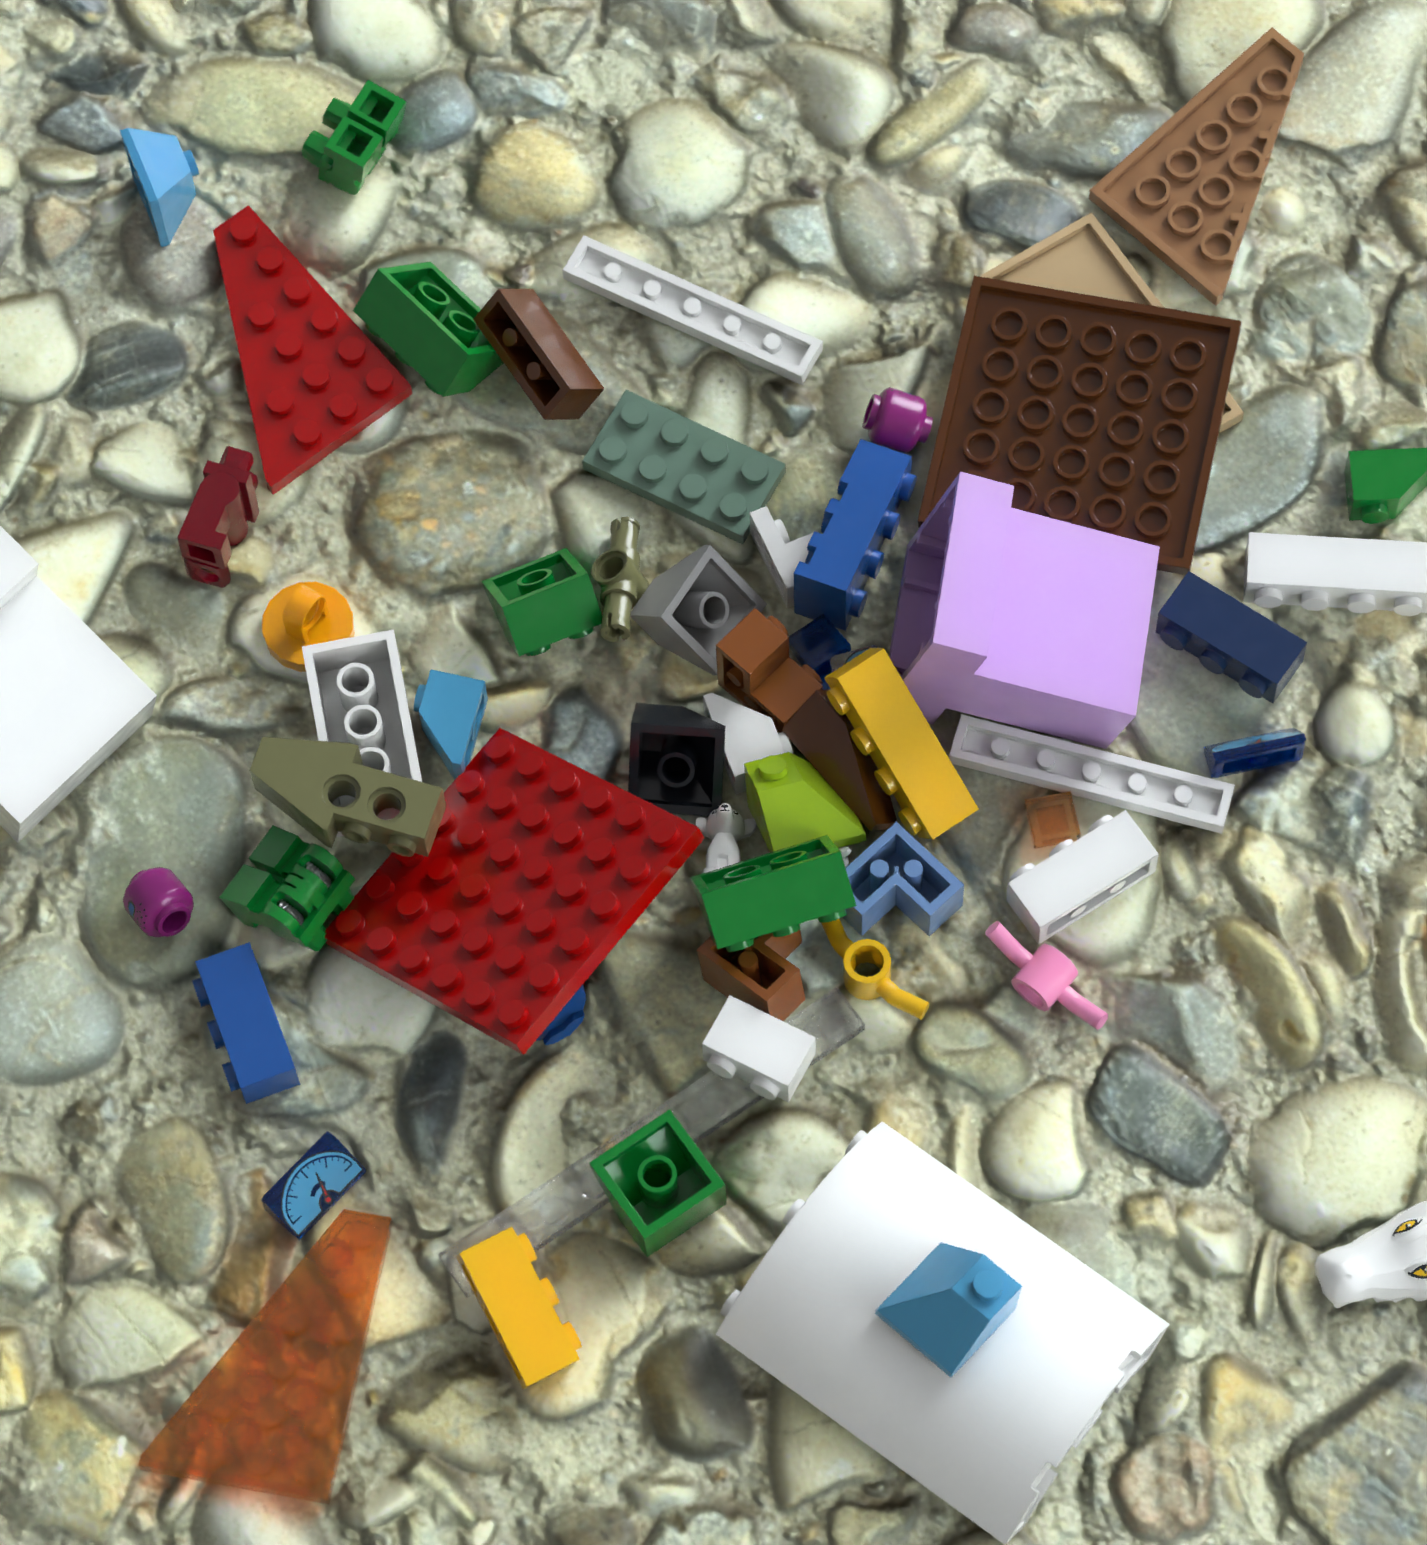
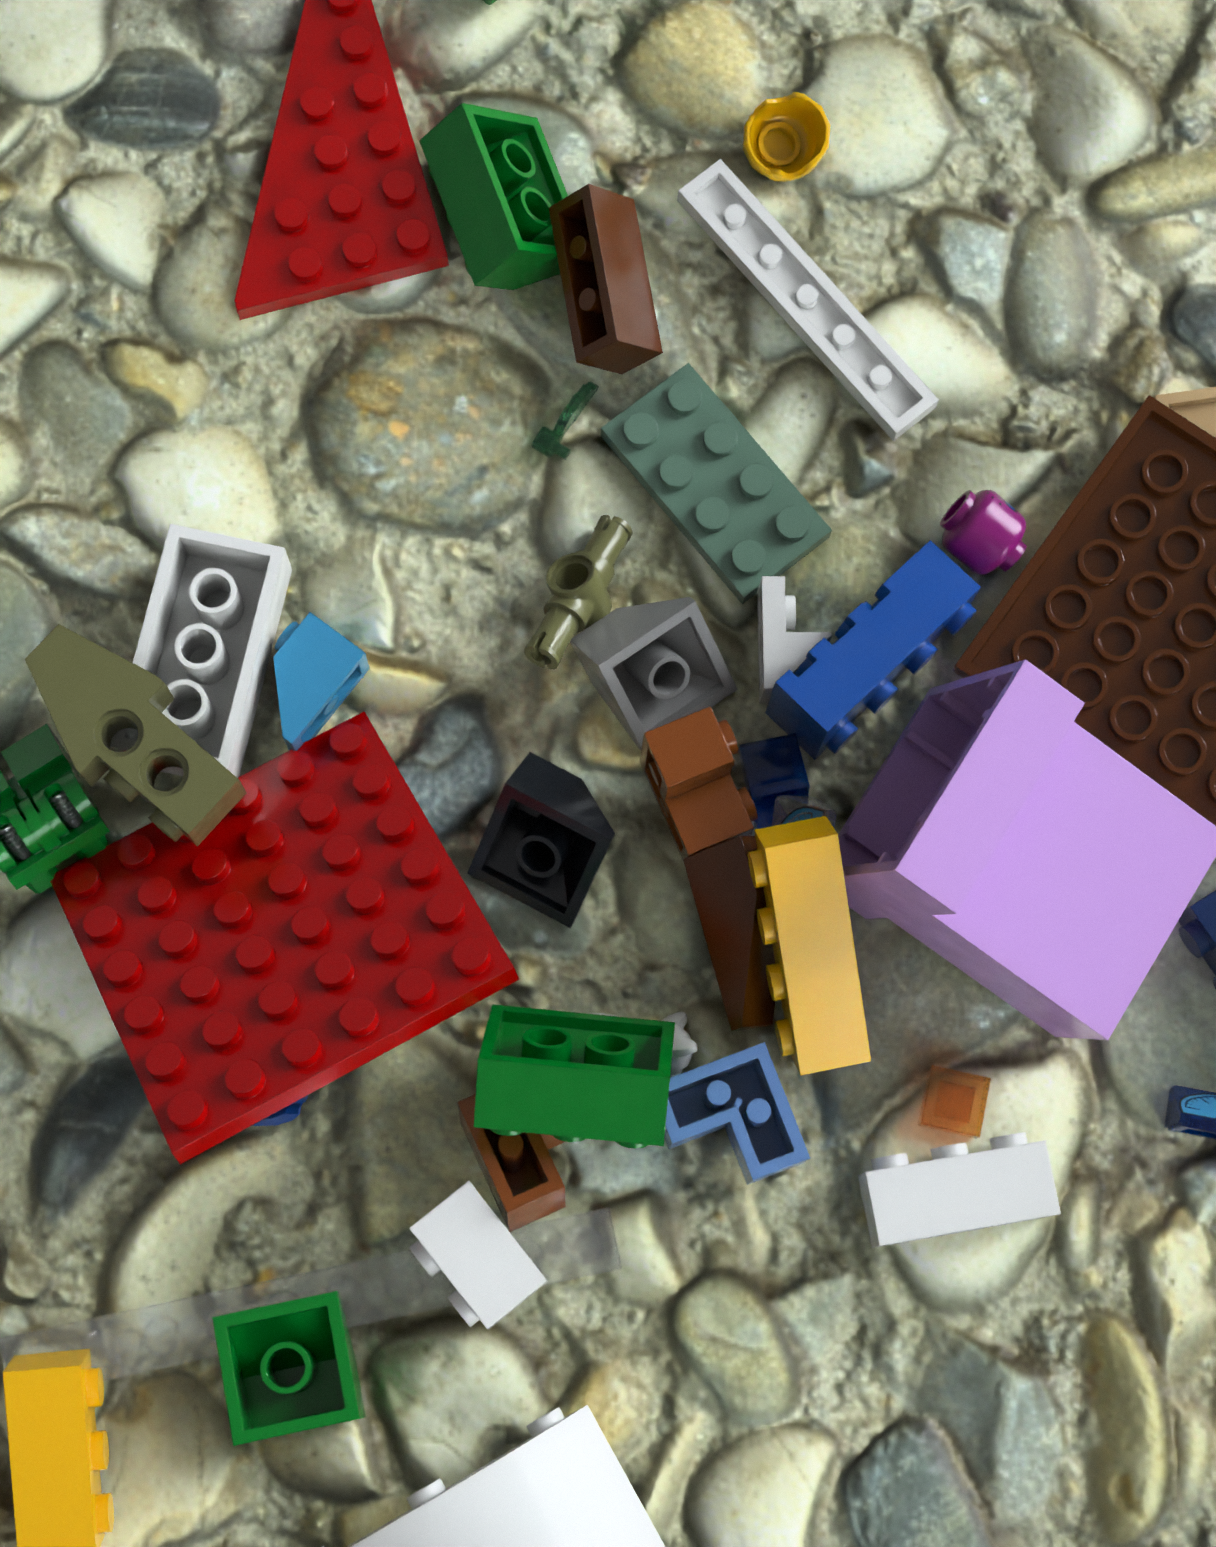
camera: 15 degrees right, 10 degrees up
dark red hips [177,446,259,588] -> none
light orange tile [262,582,354,672] -> none
green slope [482,548,603,657] -> none
white animal [696,803,756,874] -> none
white slope [703,693,793,795] -> none
lime slope [744,752,866,852] -> none
yellow piece [821,919,930,1020] -> none
white plate [949,714,1235,834] -> none
bright pink piece [985,921,1108,1030] -> none
none -> clear green piece [532,381,599,460]
none -> yellow hair [743,92,830,182]

